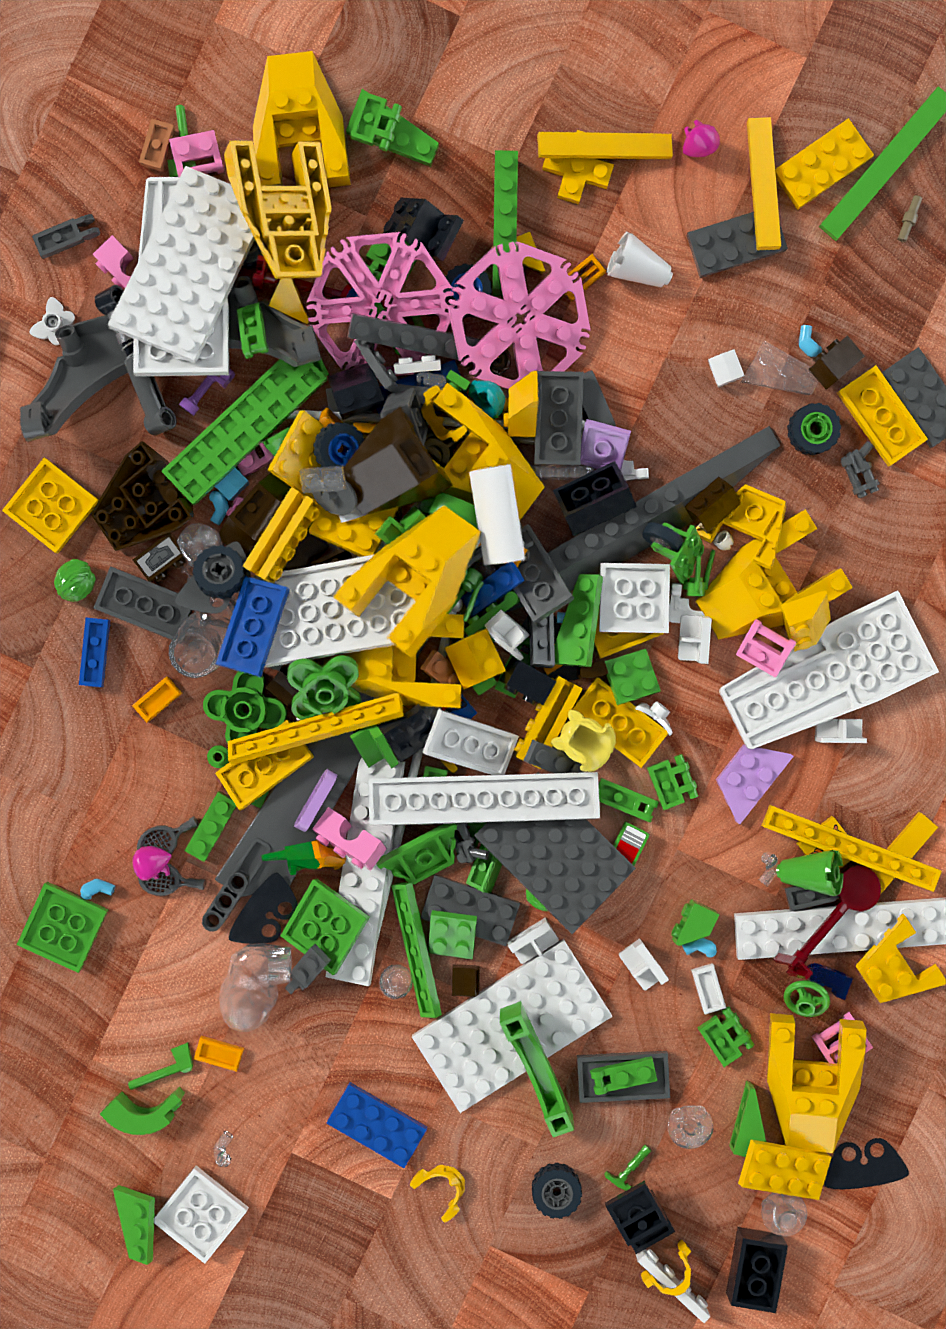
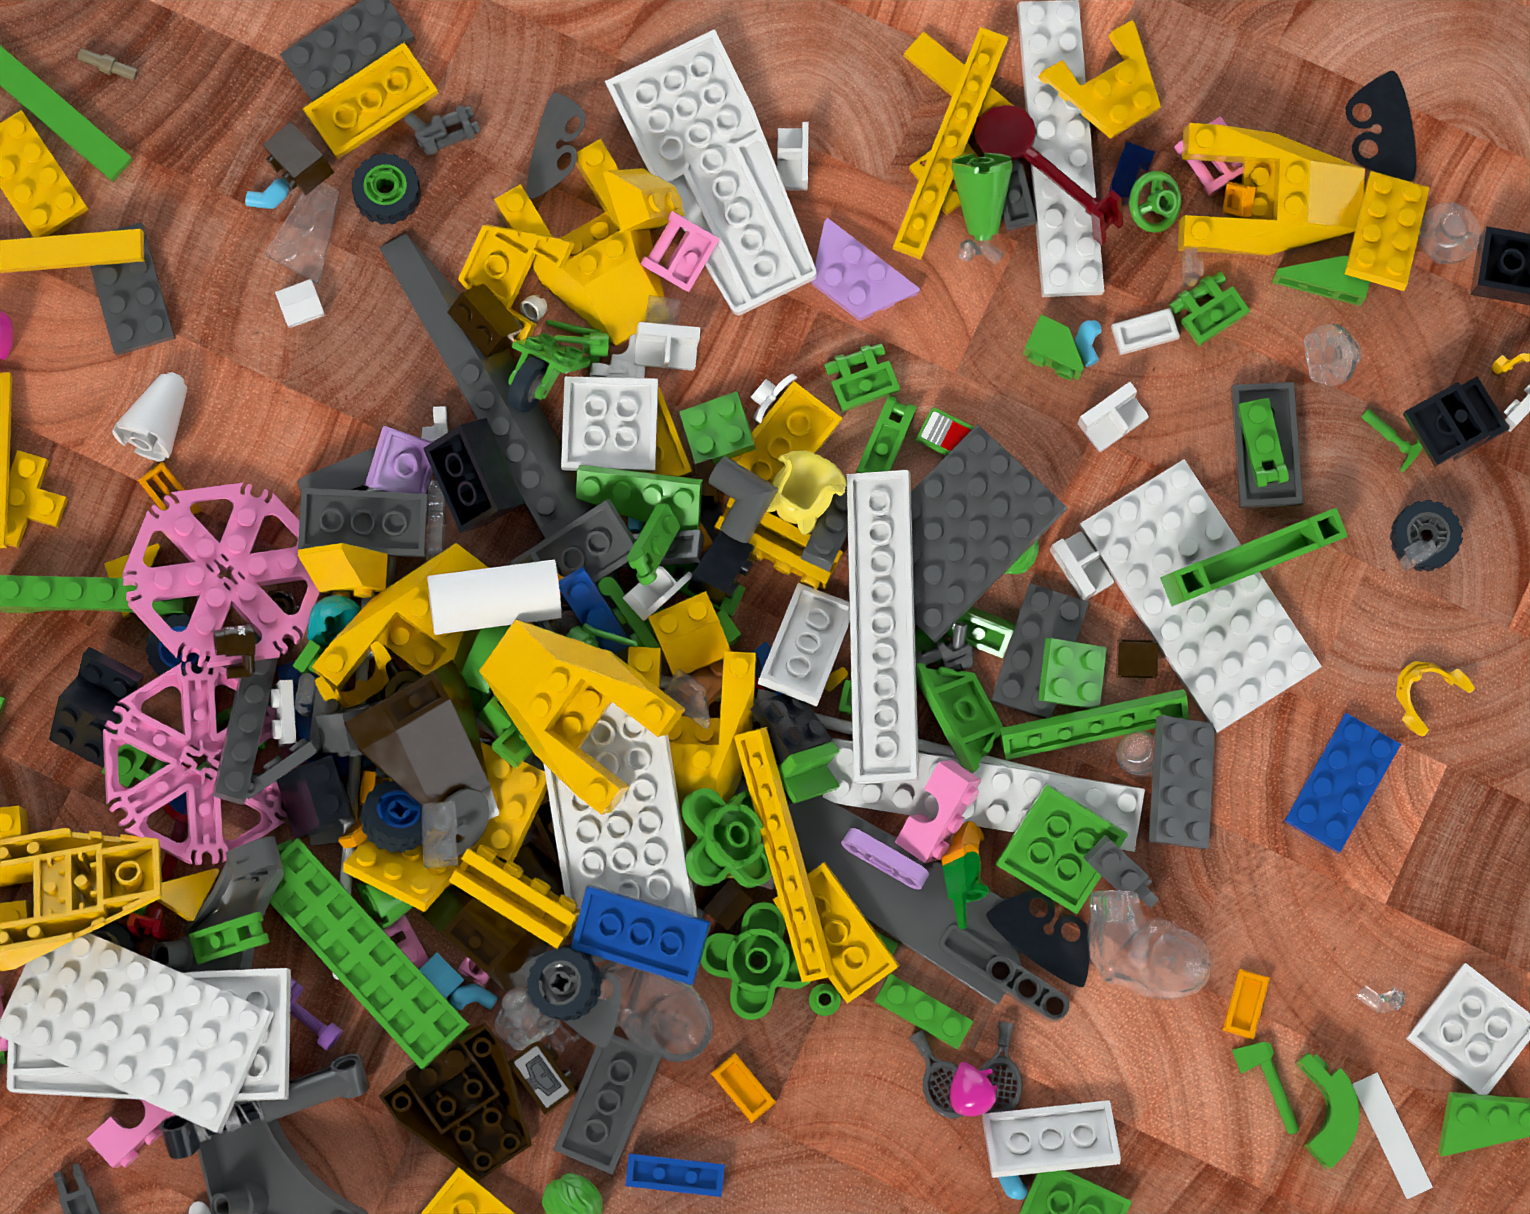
camera: 90 degrees left, 10 degrees down
none -> dark brown piece [213,624,255,679]
none -> dark grey piece [527,92,586,200]
none -> bright green plate [626,503,681,585]
none -> clear plate [645,295,681,325]
none -> clear slope [664,669,711,729]
none -> dark grey brick [708,456,779,543]
none -> white plate [982,1100,1121,1178]
none -> dark grey plate [1149,715,1215,850]
none -> clear plate [1181,248,1204,287]
none -> light orange tile [1222,182,1256,218]
none -> white sticker [1352,1072,1433,1199]
none -> clear plate [1400,540,1439,571]

